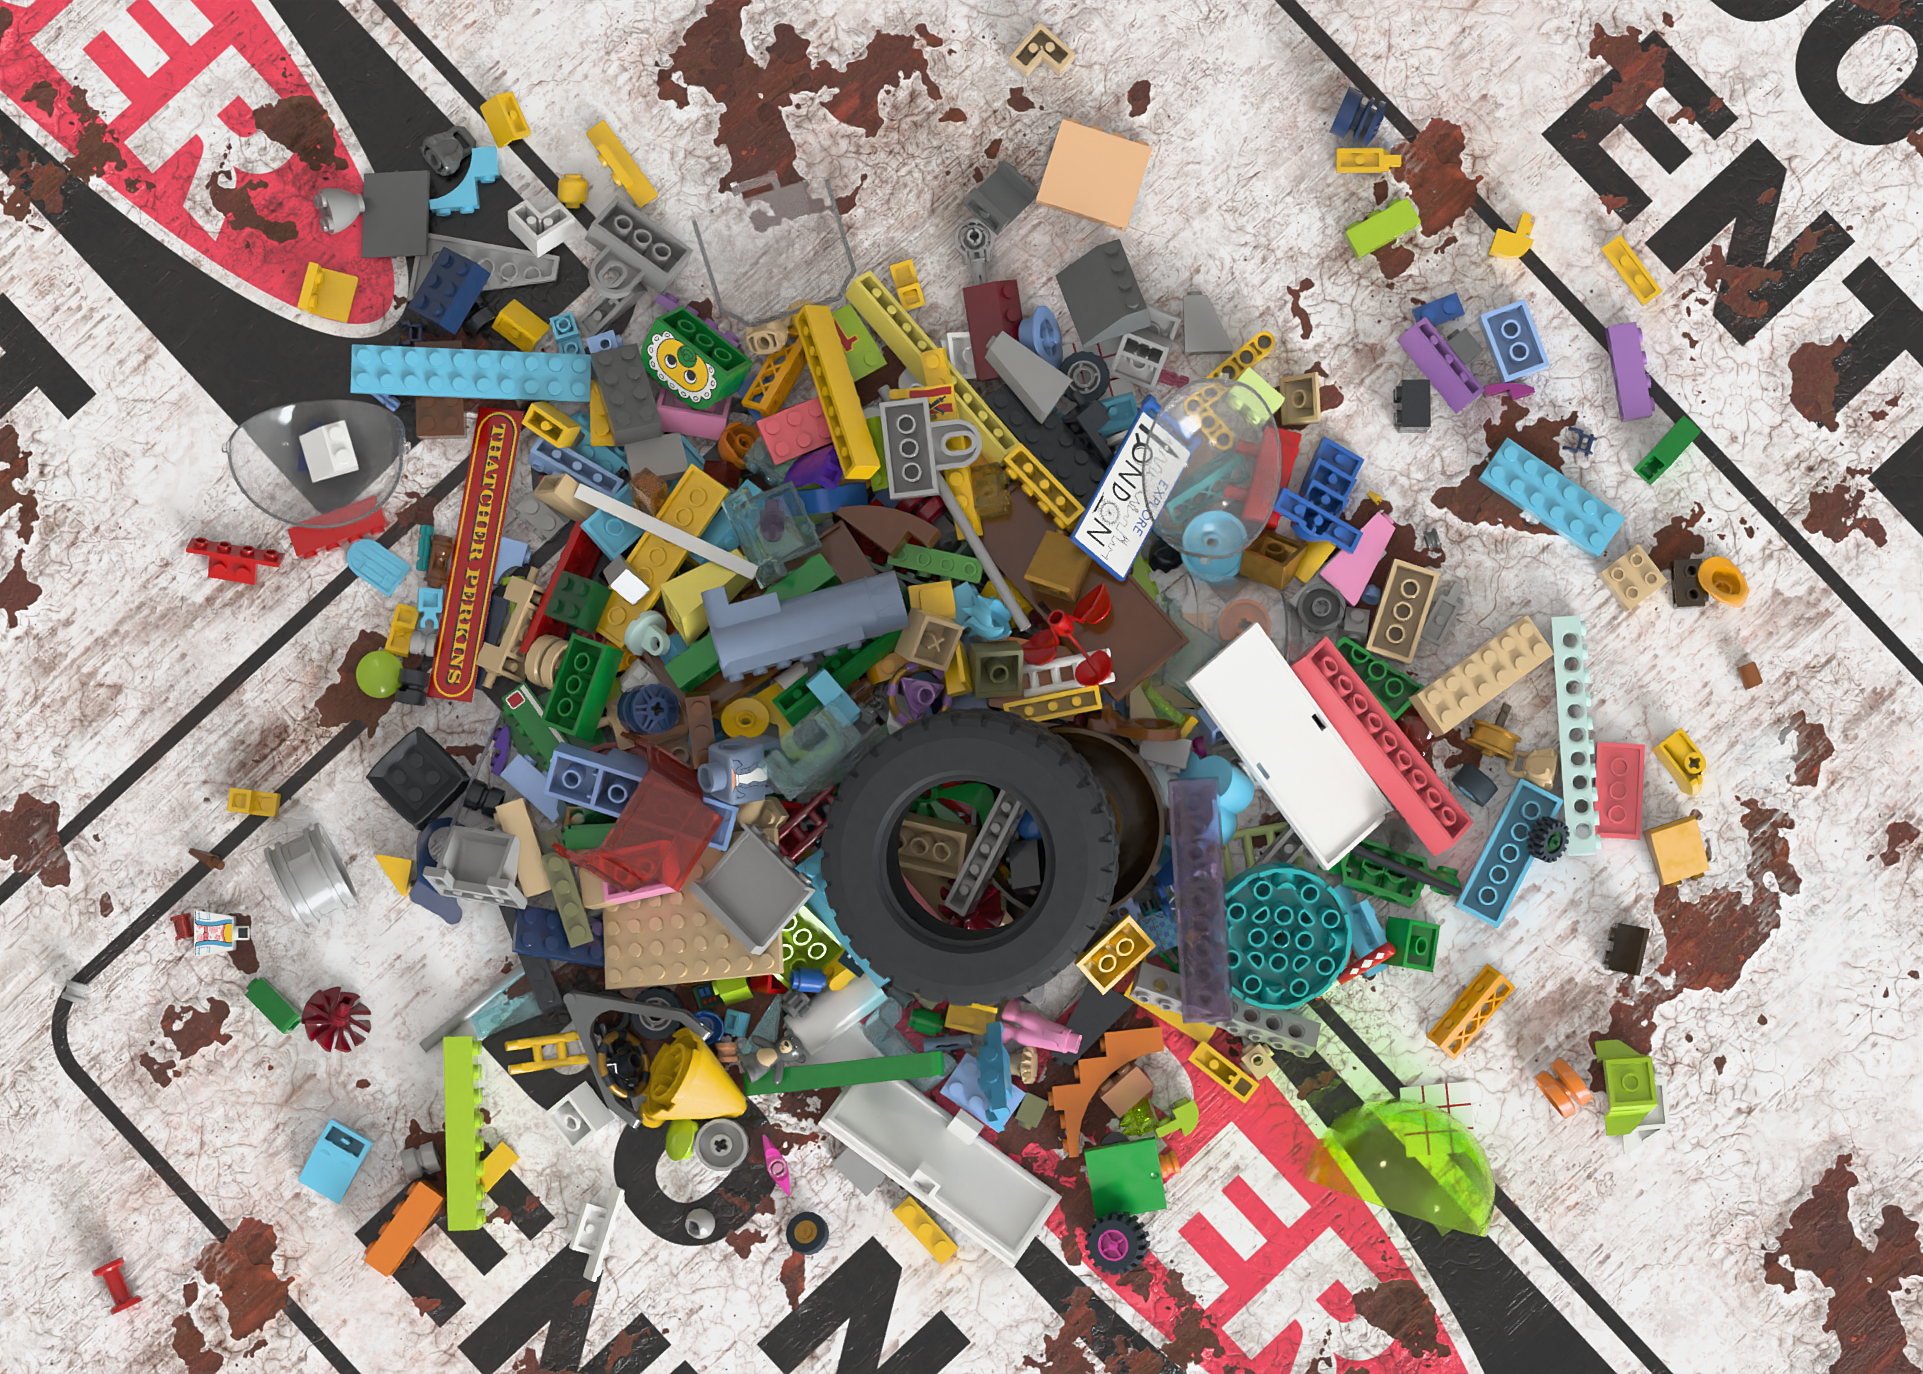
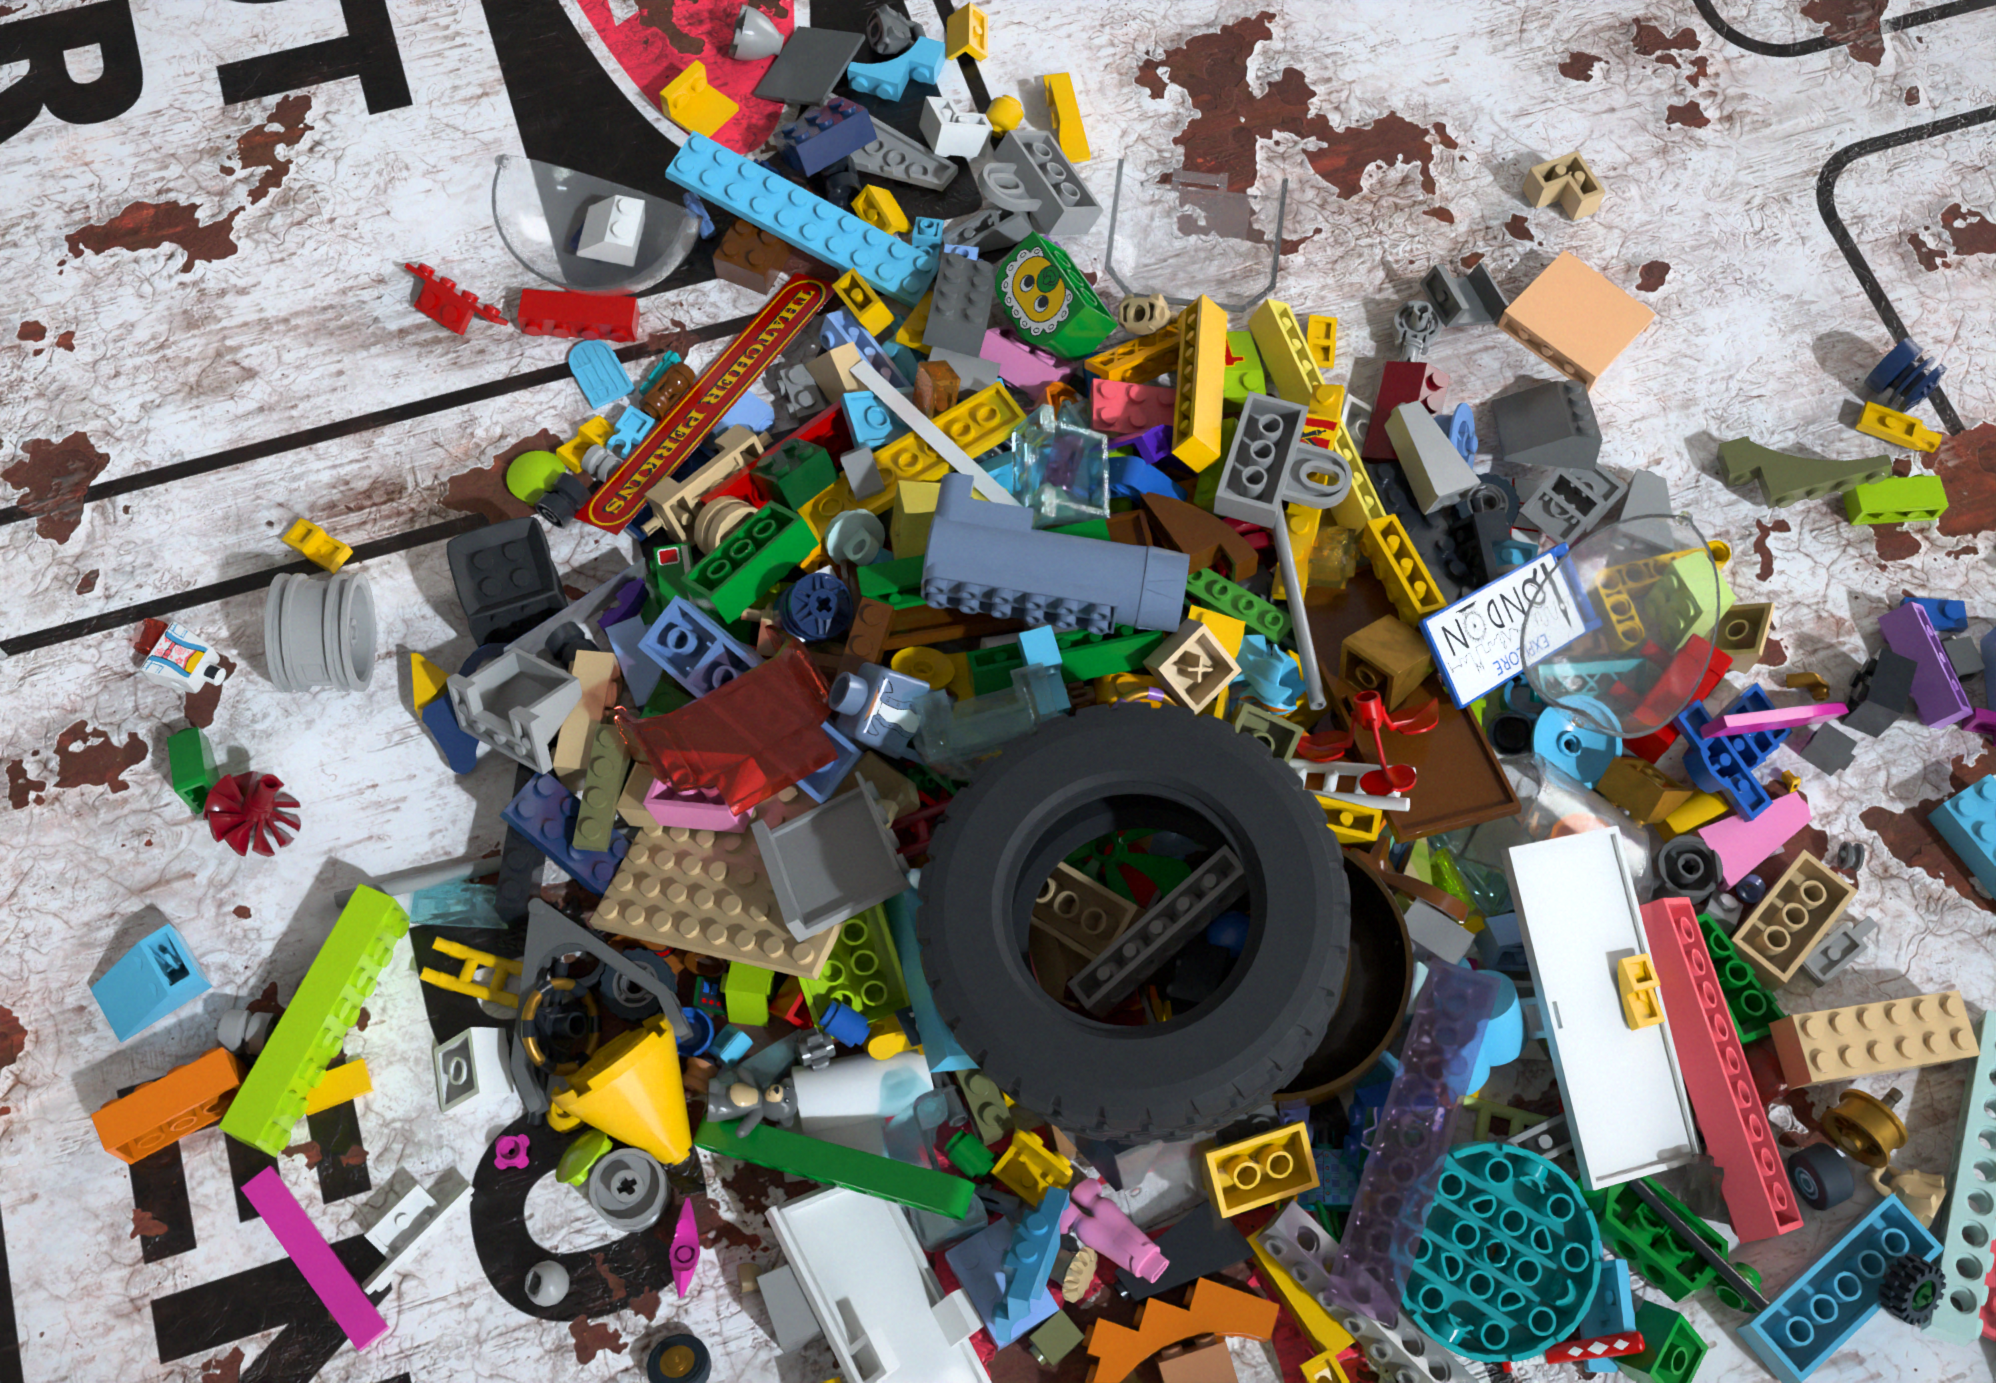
camera: 20 degrees right, 20 degrees down
reddish brown bar [188,848,225,870] -> none
none -> dark pink tile [241,1166,390,1352]
none -> dark pink plate [494,1134,530,1170]
none -> tan hinge [737,1263,762,1293]
none -> yellow slope [1618,953,1666,1032]
none -> dark pink tile [1700,701,1849,739]
none -> olive arch [1716,436,1892,509]
none -> pearl gold arm [1786,672,1831,702]
none -> dark grey brick [1799,721,1858,777]

